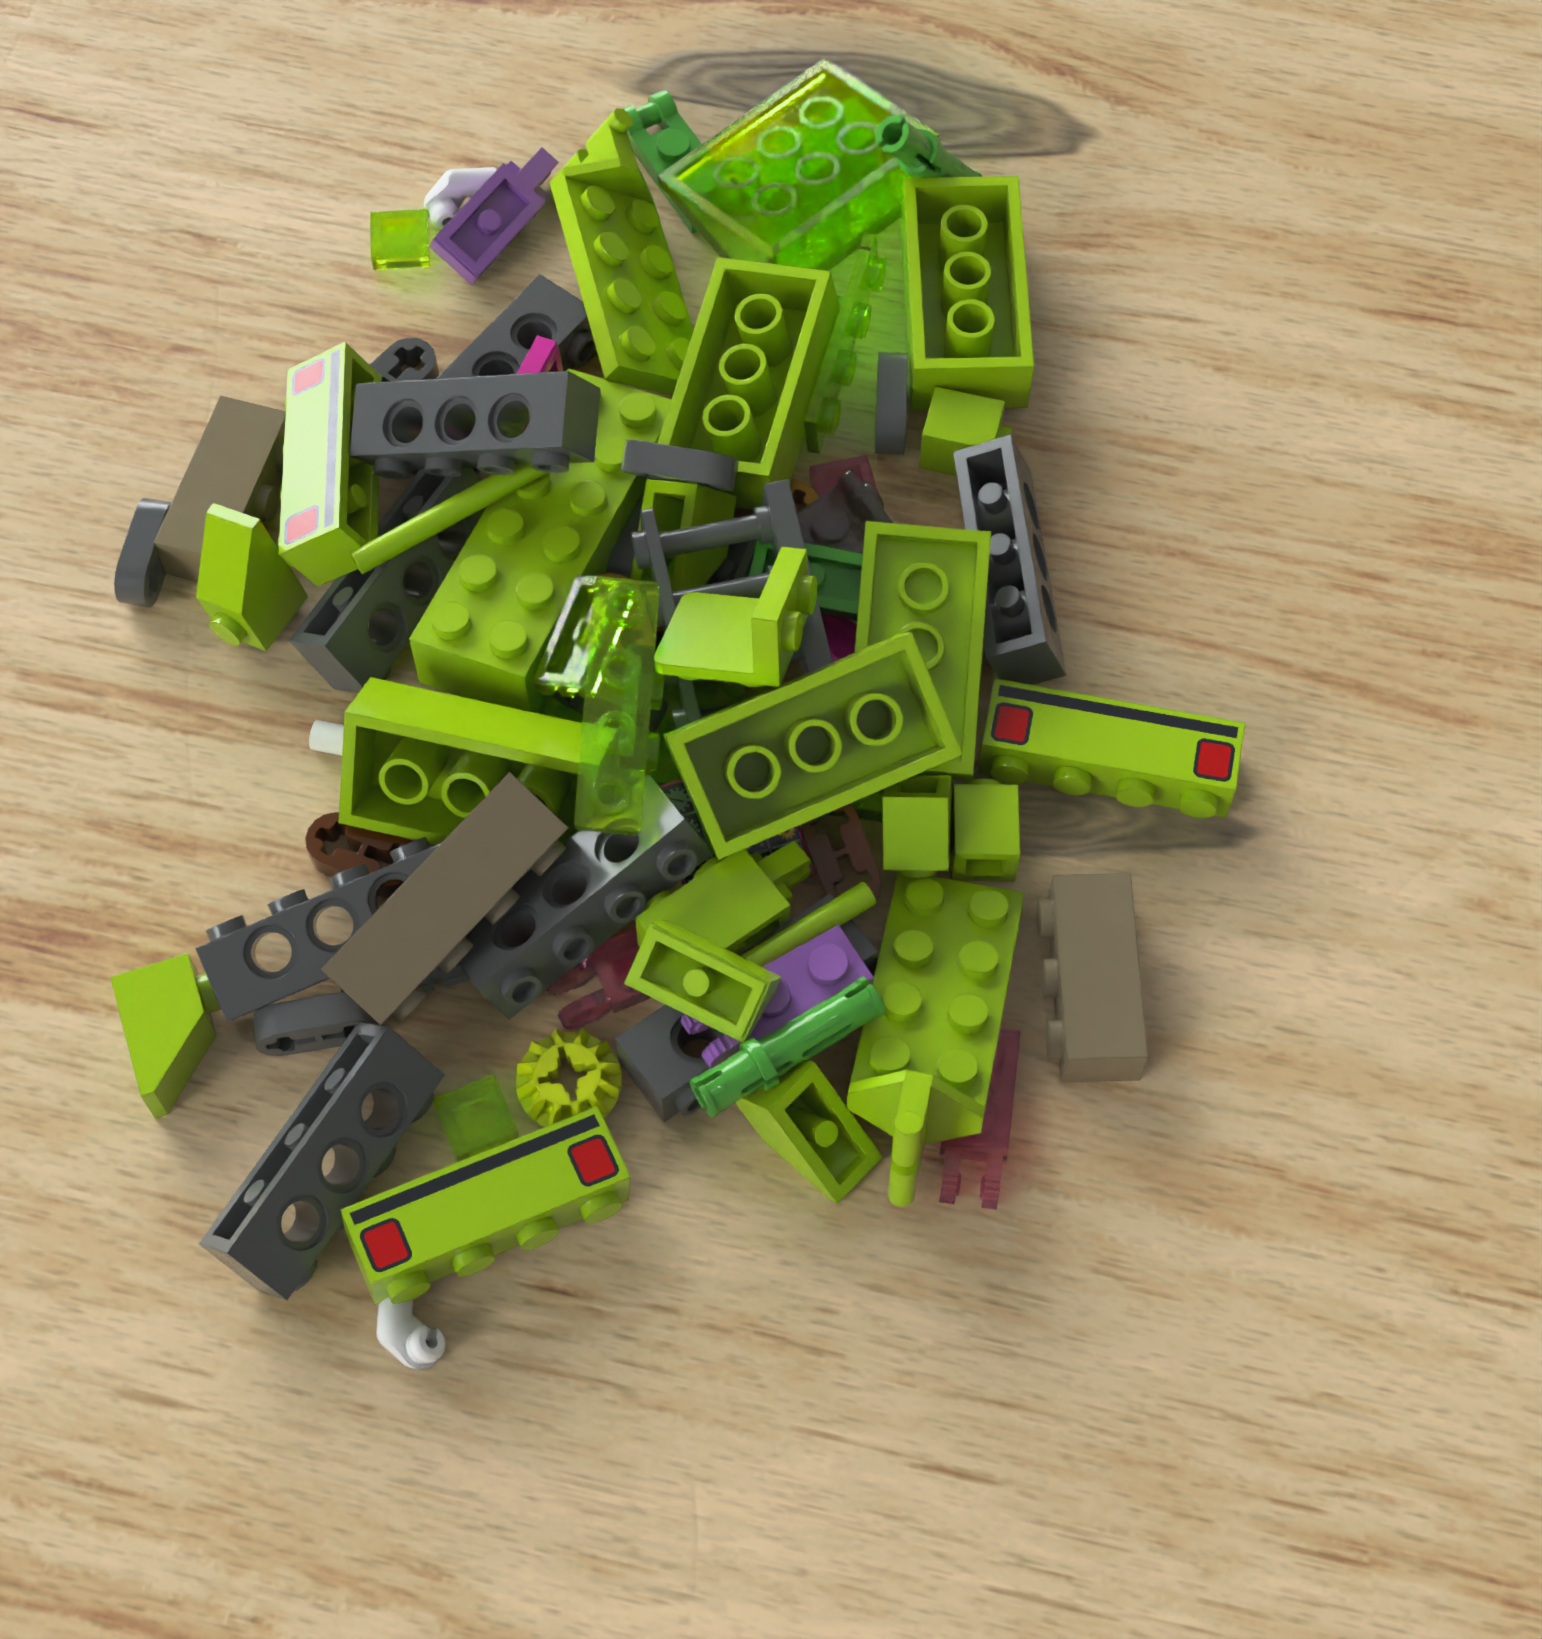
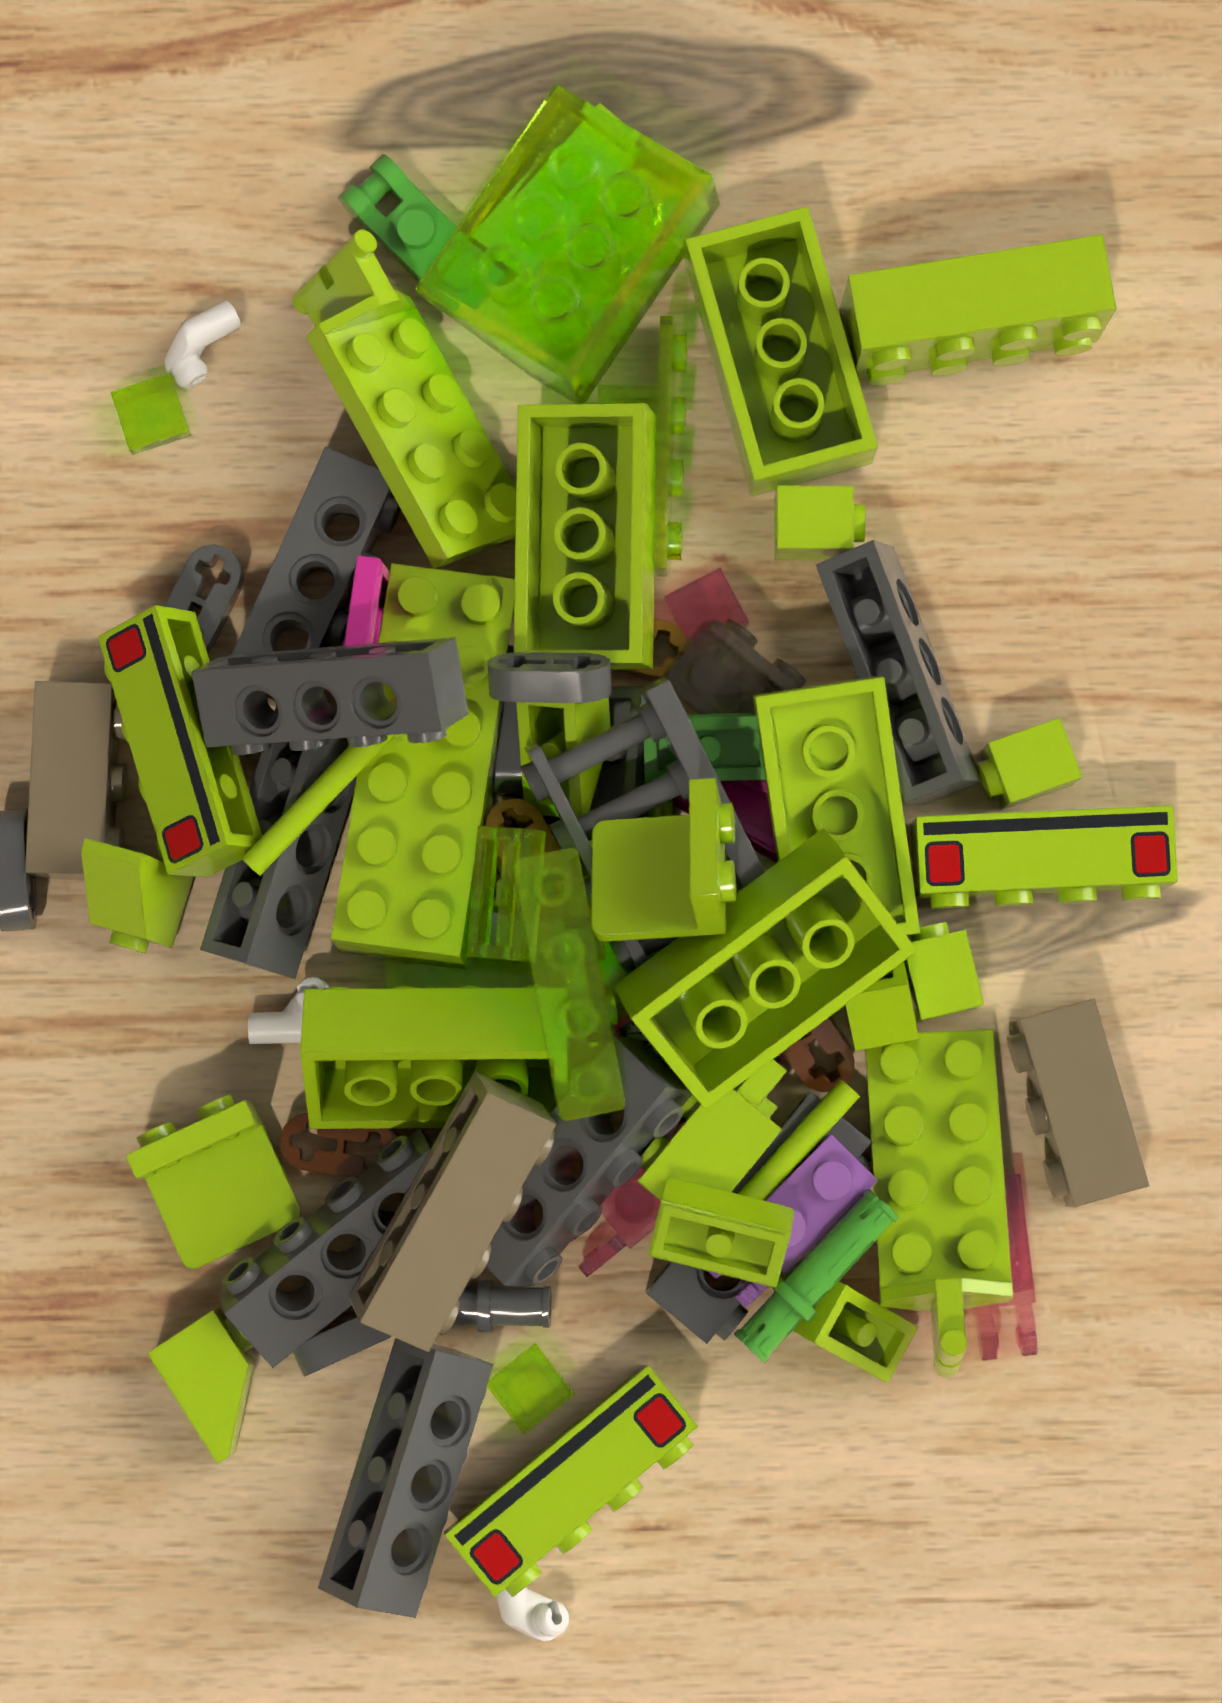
camera: 15 degrees left, 20 degrees up
medium lavender hinge [428,147,559,285] -> none
neon yellow gear [516,1028,622,1127] -> none
dark grey beam [875,352,908,454] -> none
bright green pin [876,115,982,178] -> none
none -> lime bracket [125,1094,302,1269]
none -> dark grey pin [453,1280,552,1332]
none -> lime brick [840,234,1117,386]
none -> lime brick [977,717,1083,810]

